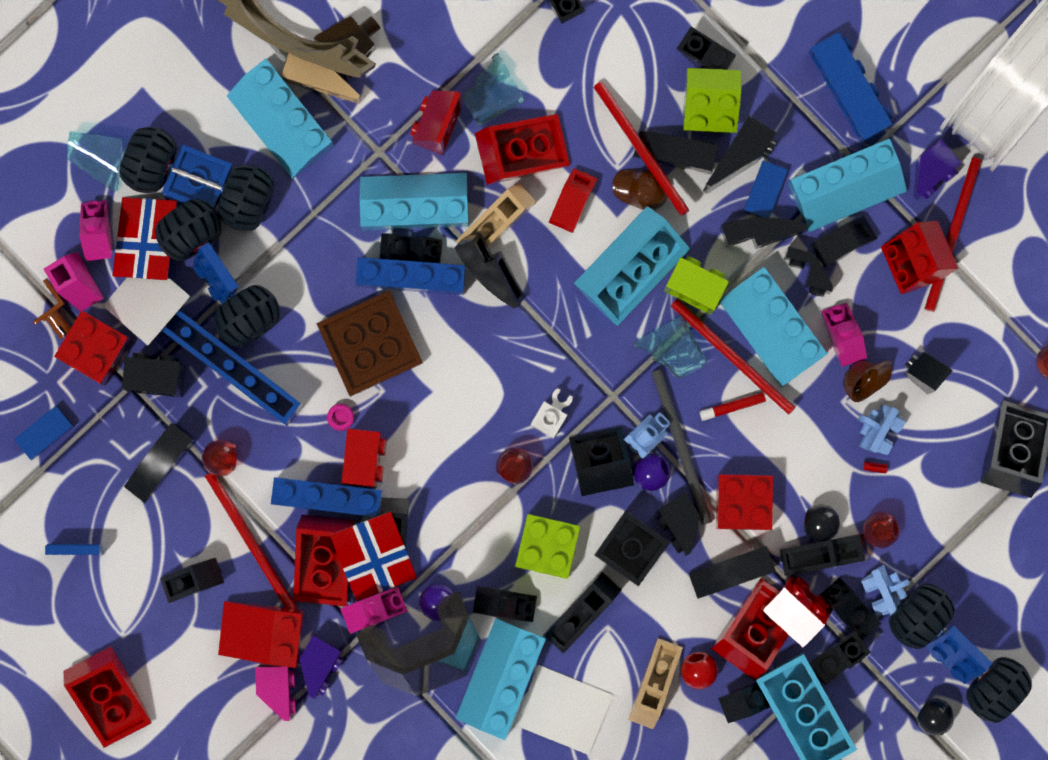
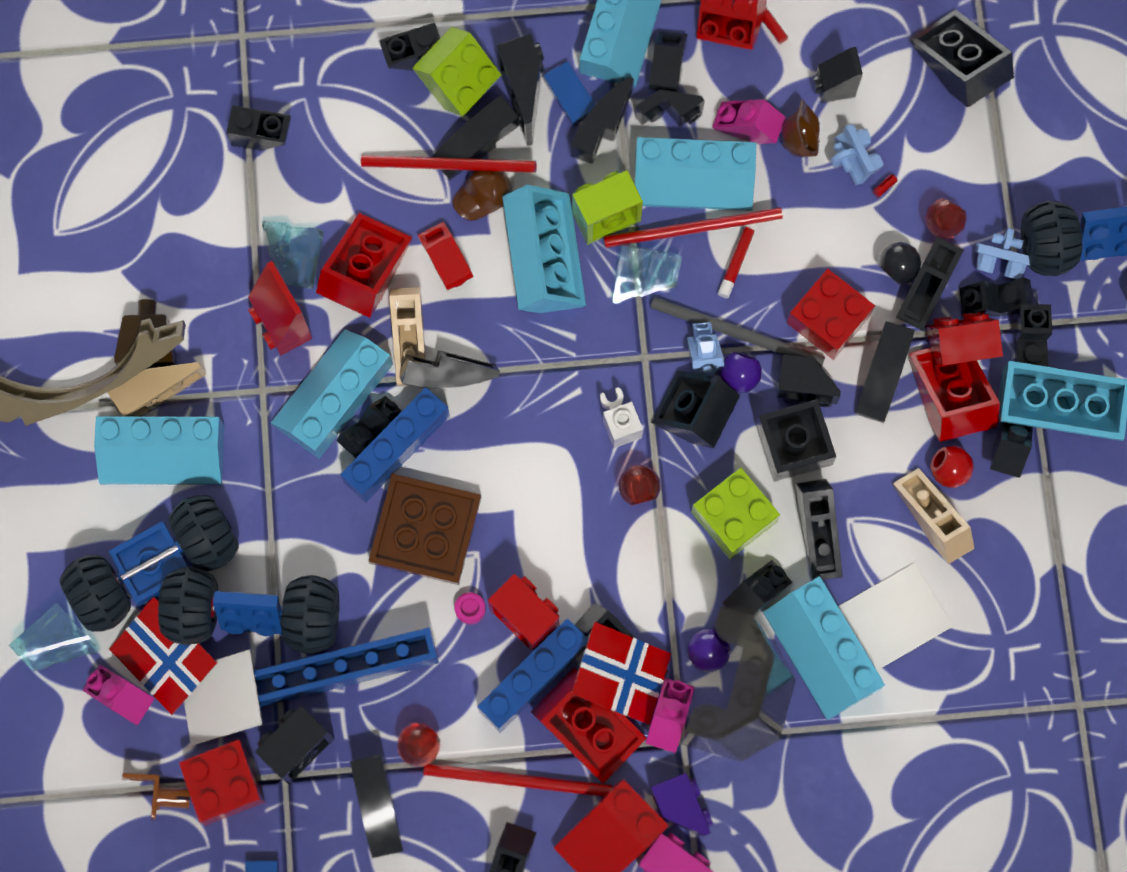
camera: 50 degrees left, 10 degrees down
dark pink slope [44,252,104,311] -> none

